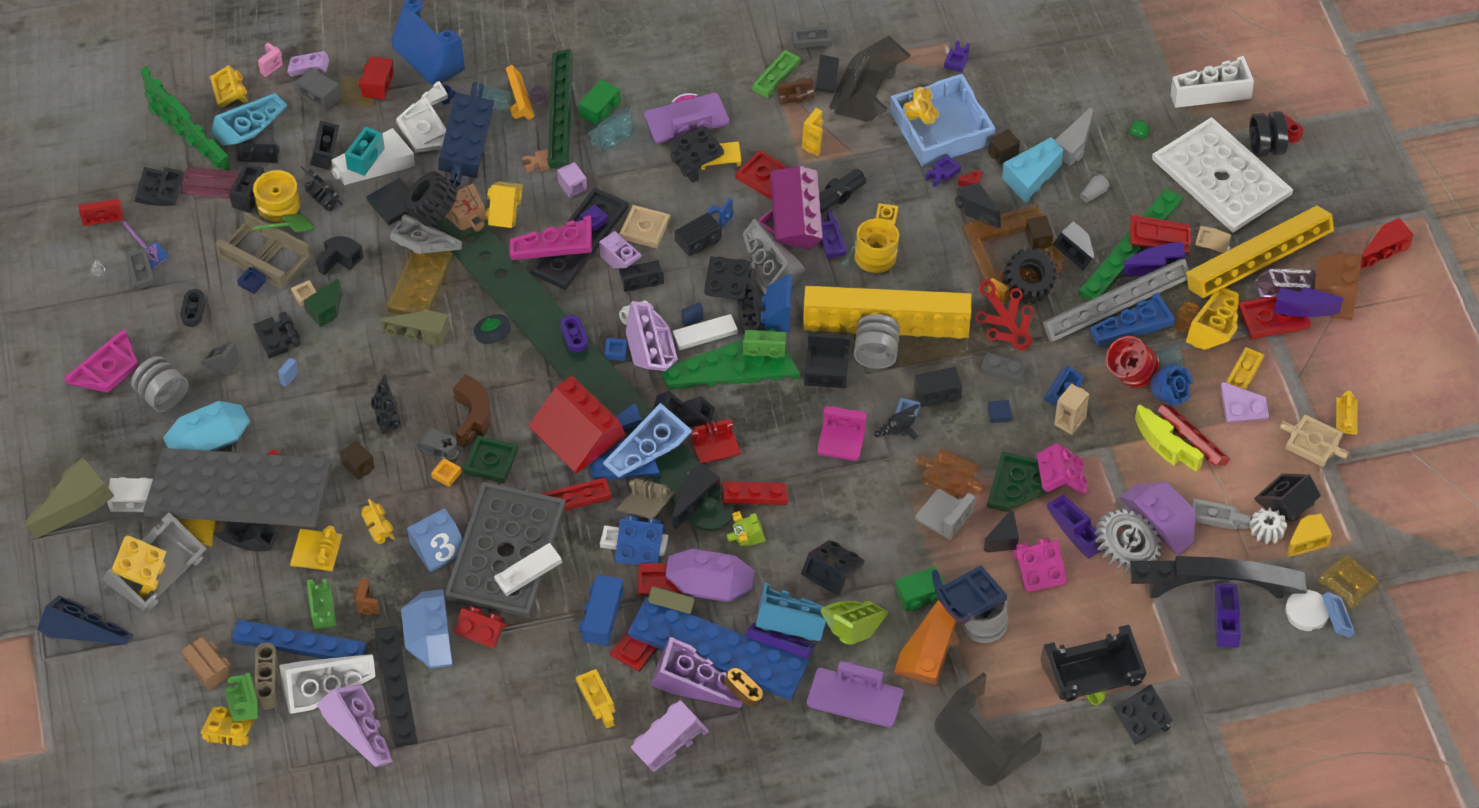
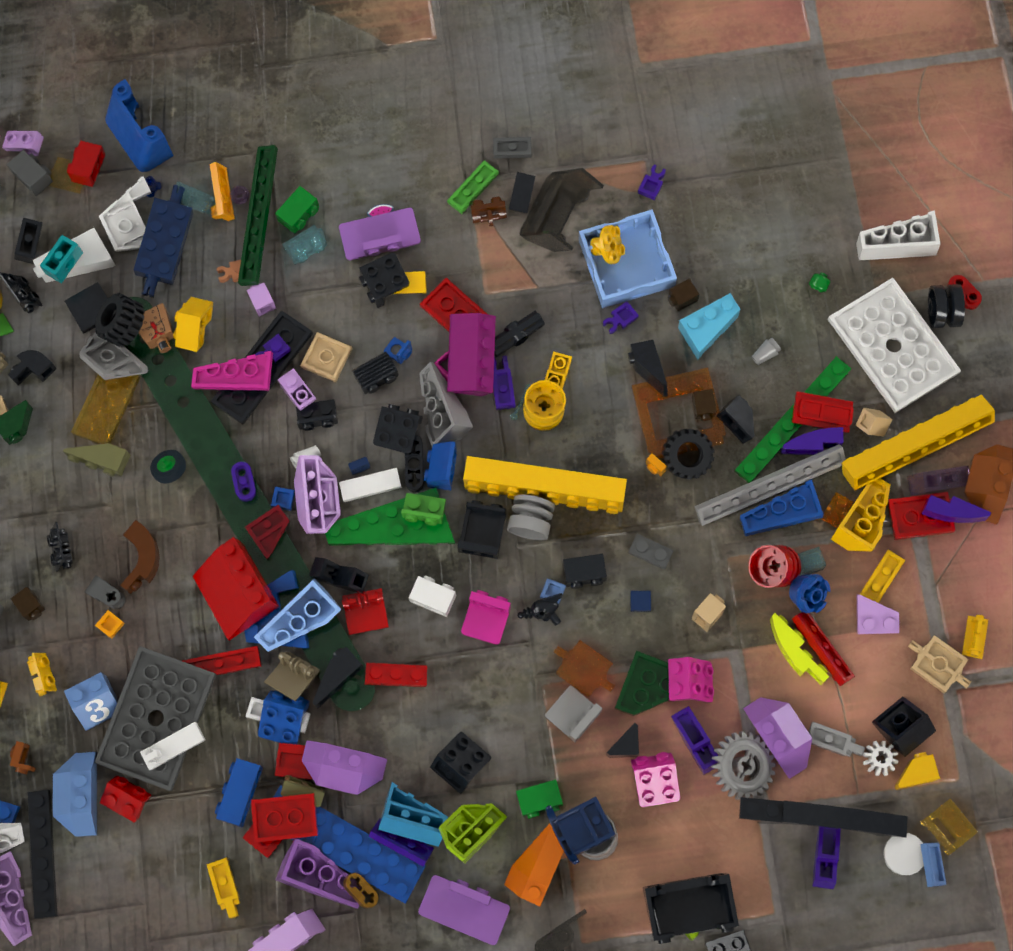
camera: 10 degrees right, 20 degrees up
dark green plate [463,436,518,484] -> none
lime piece [727,511,766,546] -> none
yellow bracket [802,108,824,156] -> none
red tile [957,170,983,187] -> none
red plant [975,280,1034,351] -> none
blue slope [1043,365,1084,406] -> none
light grey slope [1055,108,1093,166] -> none
none -> dark red wing [245,505,290,559]
none -> red plate [251,793,318,843]
none -> white brick [409,576,456,617]

